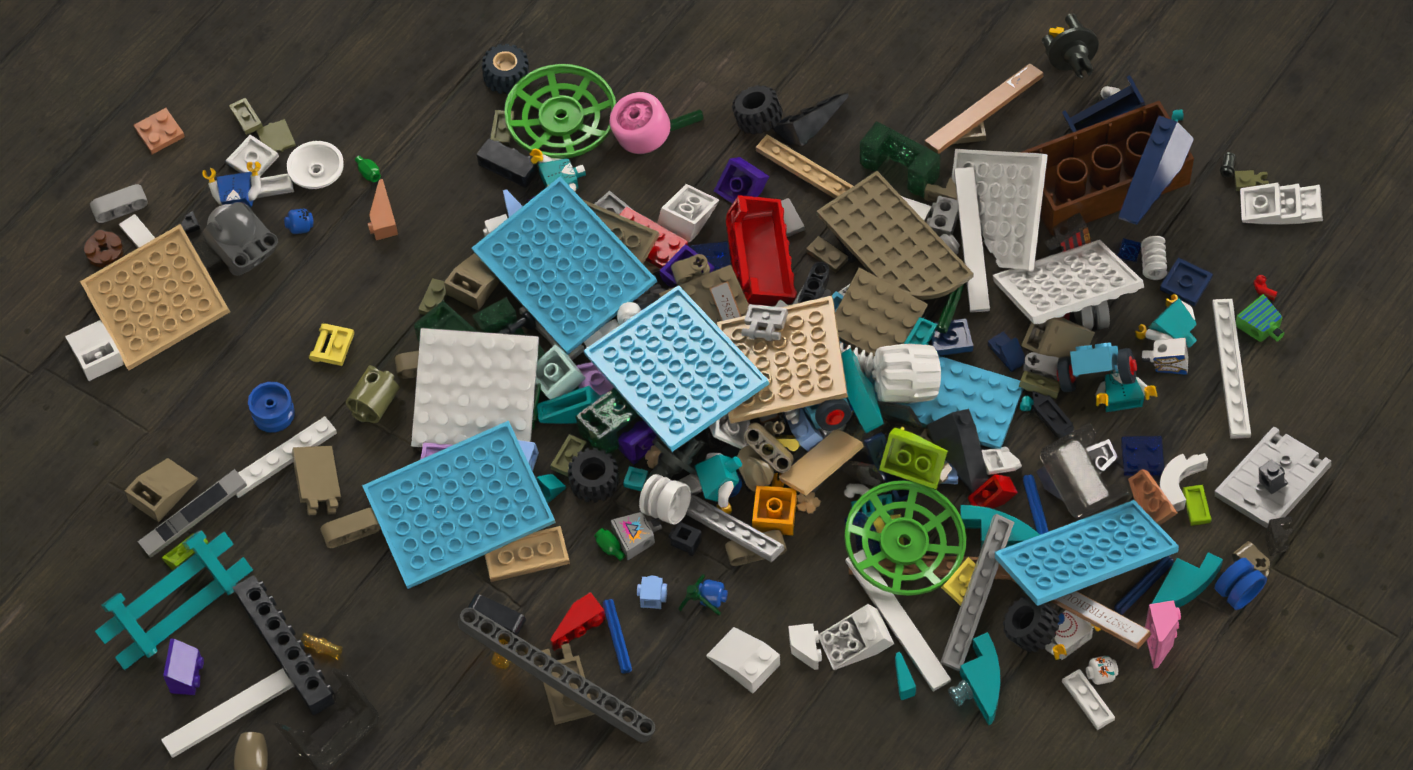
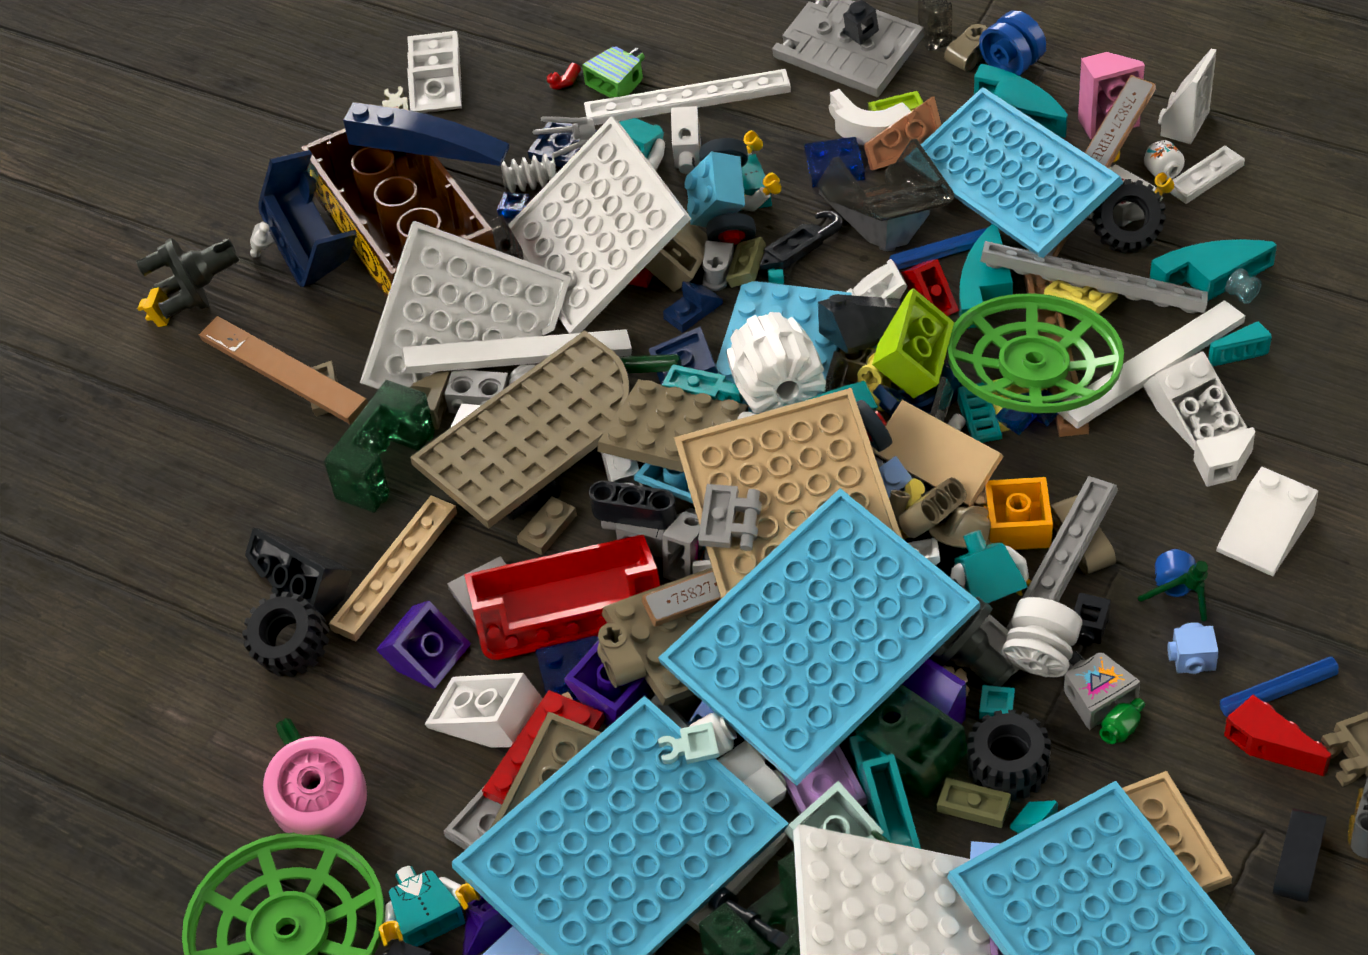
camera: 95 degrees left, 10 degrees down
none -> light grey plant [533,116,596,158]
none -> light aqua plate [658,722,720,764]
none -> white slope [1158,48,1216,144]

